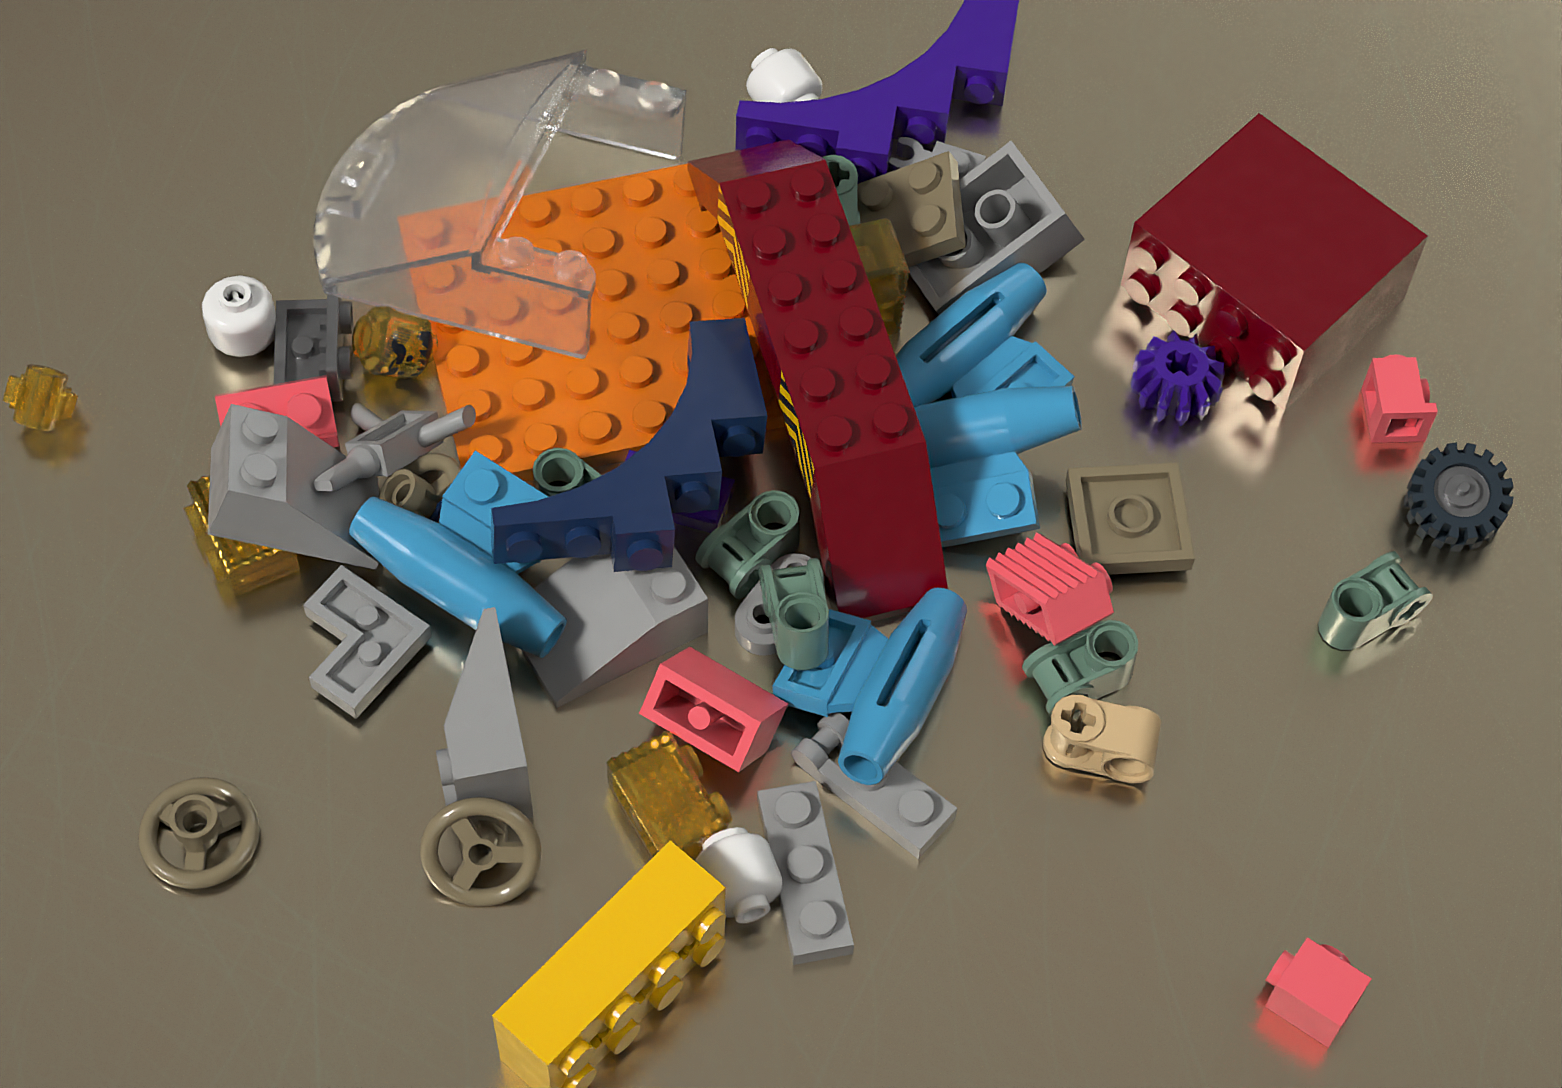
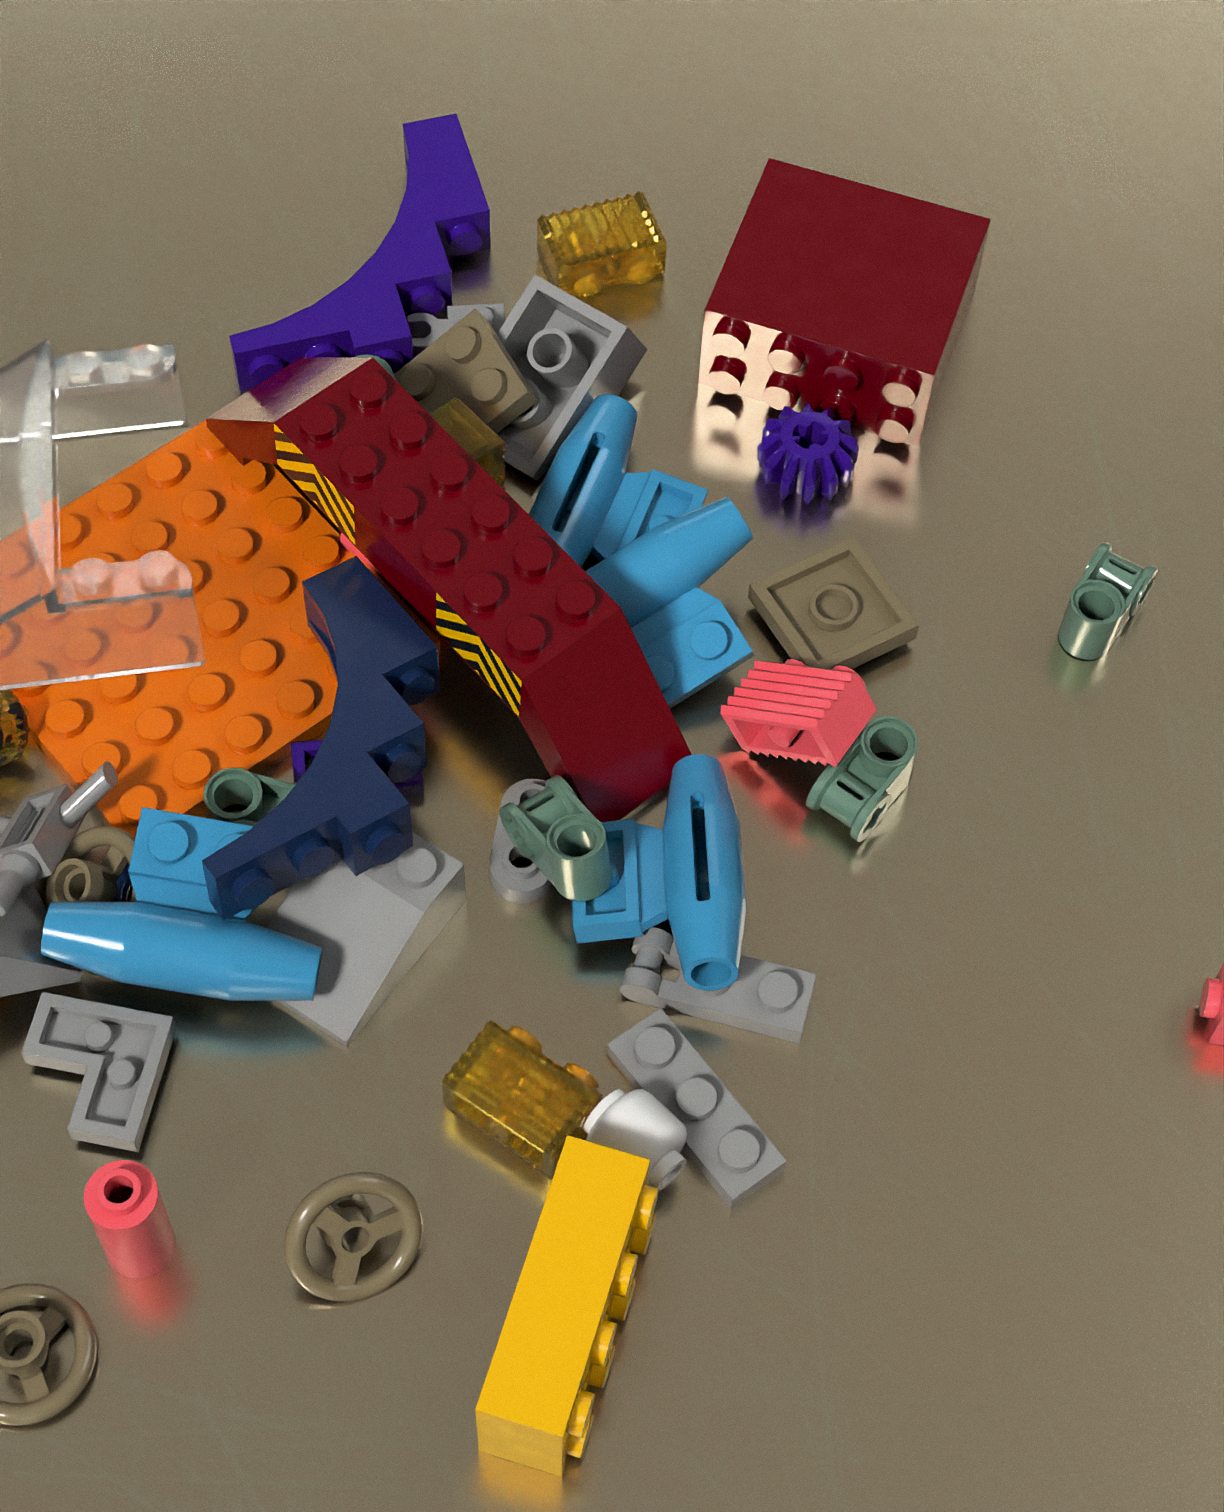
camera: 25 degrees left, 0 degrees up
light grey slope [436,607,533,818] -> none
coral brick [639,647,788,772] -> none
sand green piece [695,490,800,599] -> none
white head [746,48,822,103] -> none
tan piece [1043,695,1161,783] -> none
coral brick [1361,354,1438,443] -> none
black wheel [1404,442,1514,552] -> none
none -> coral brick [84,1160,176,1278]
none -> clear yellow brick [537,191,667,298]

